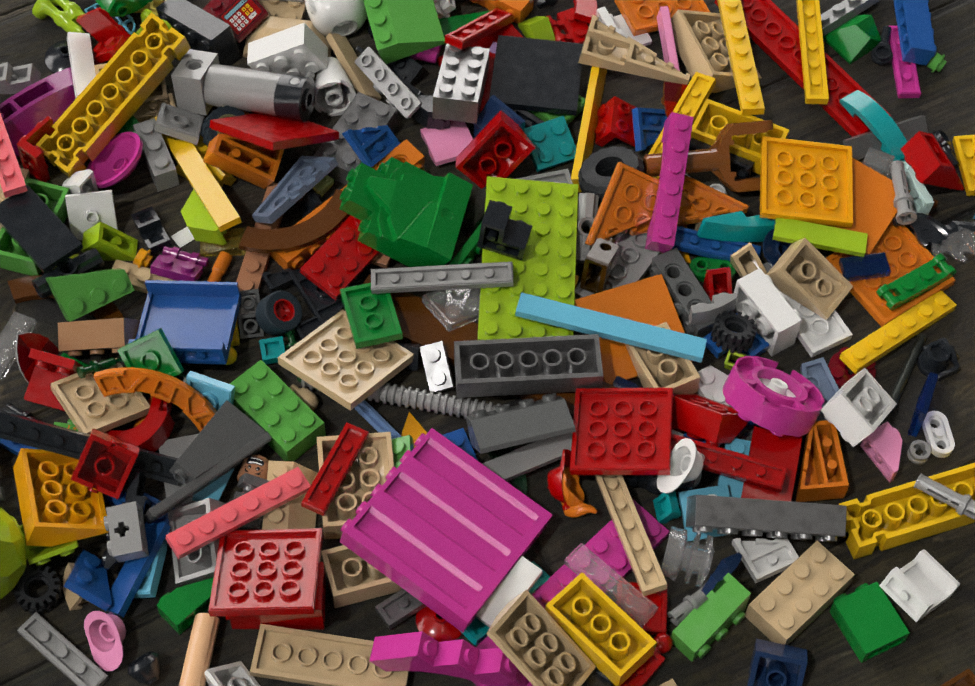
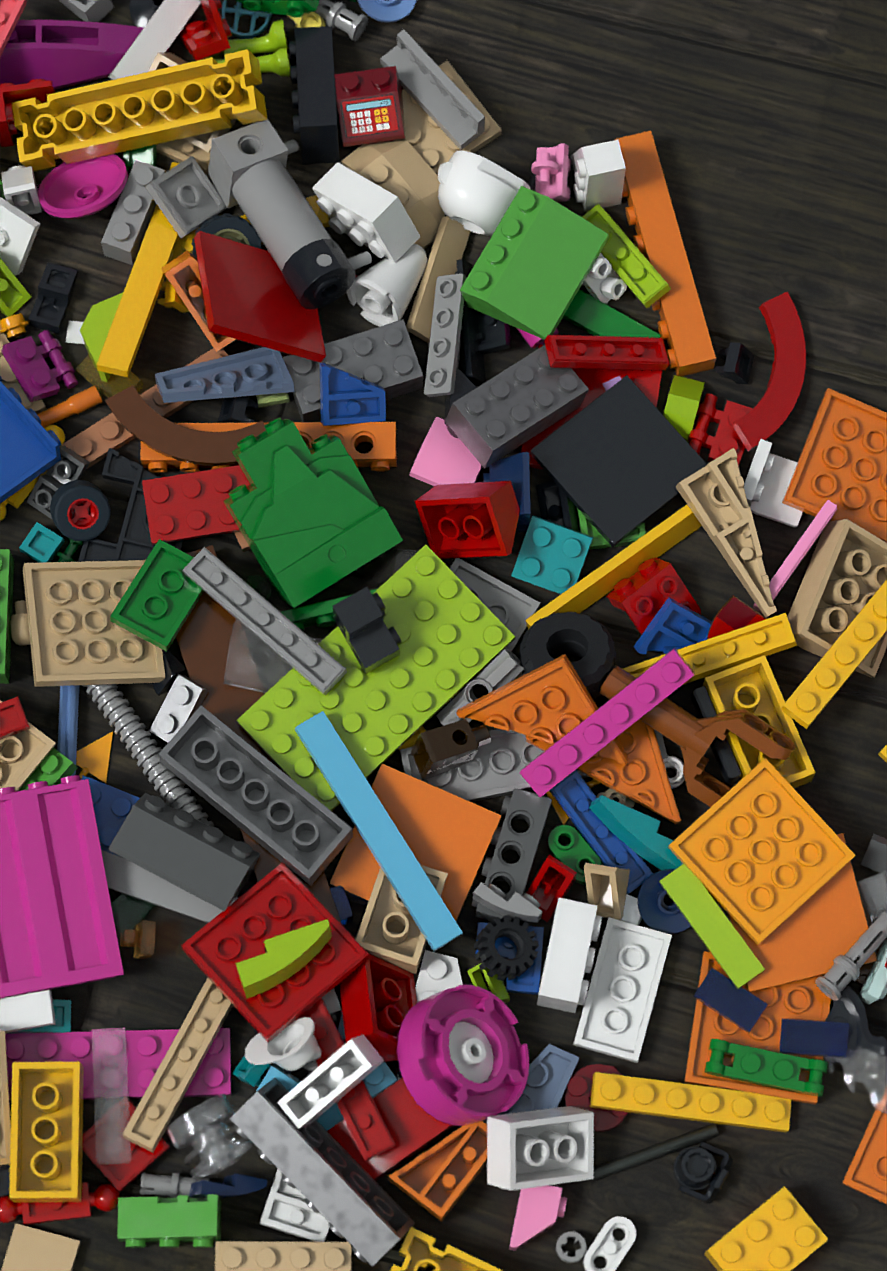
camera: 45 degrees right, 15 degrees up
hair [547,449,597,517] -> none
tan slope [767,238,853,320] -> none
clear blue tile [908,372,939,437] -> none
none -> clear orange tile [120,920,156,959]
none -> lime slope [236,919,332,999]
none -> white brick [277,1034,384,1129]
none -> clear blue tile [779,1019,850,1058]

